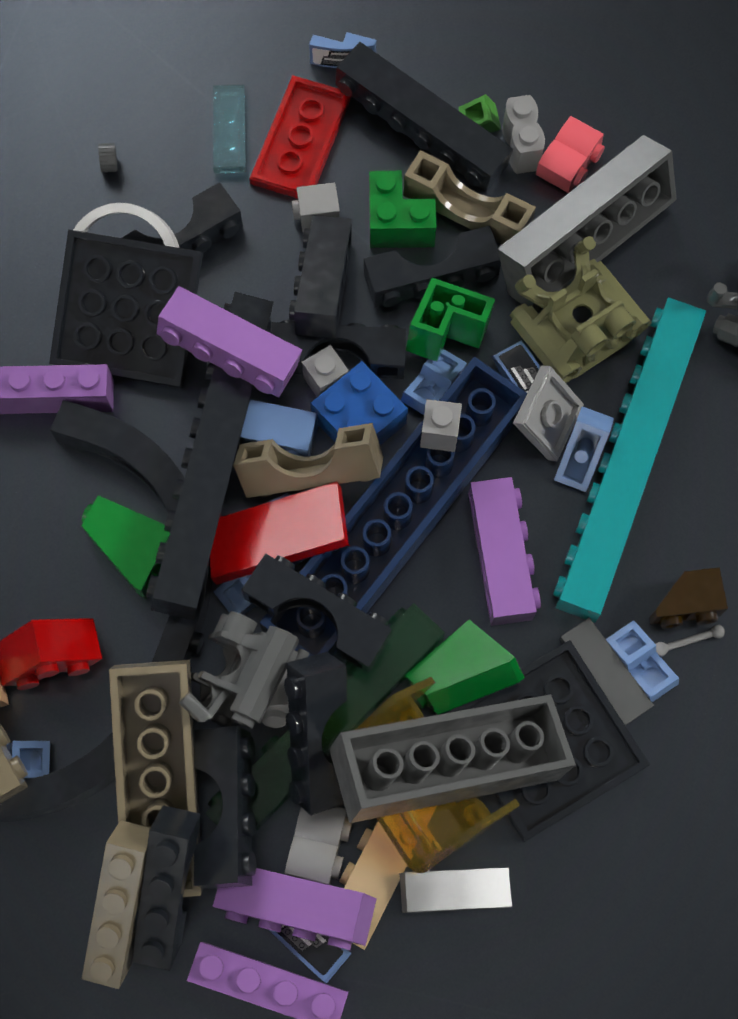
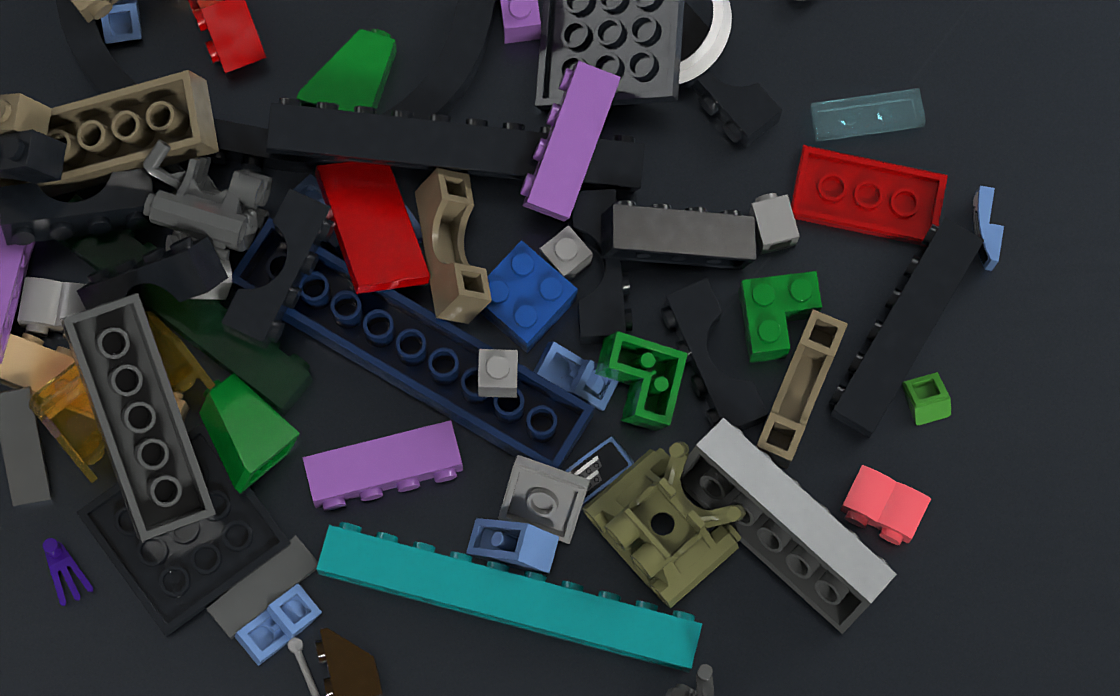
camera: 80 degrees right, 5 degrees up
medium blue brick [240,400,318,456] -> none
light grey brick [502,95,545,174] -> none
none -> dark purple piece [42,538,93,606]

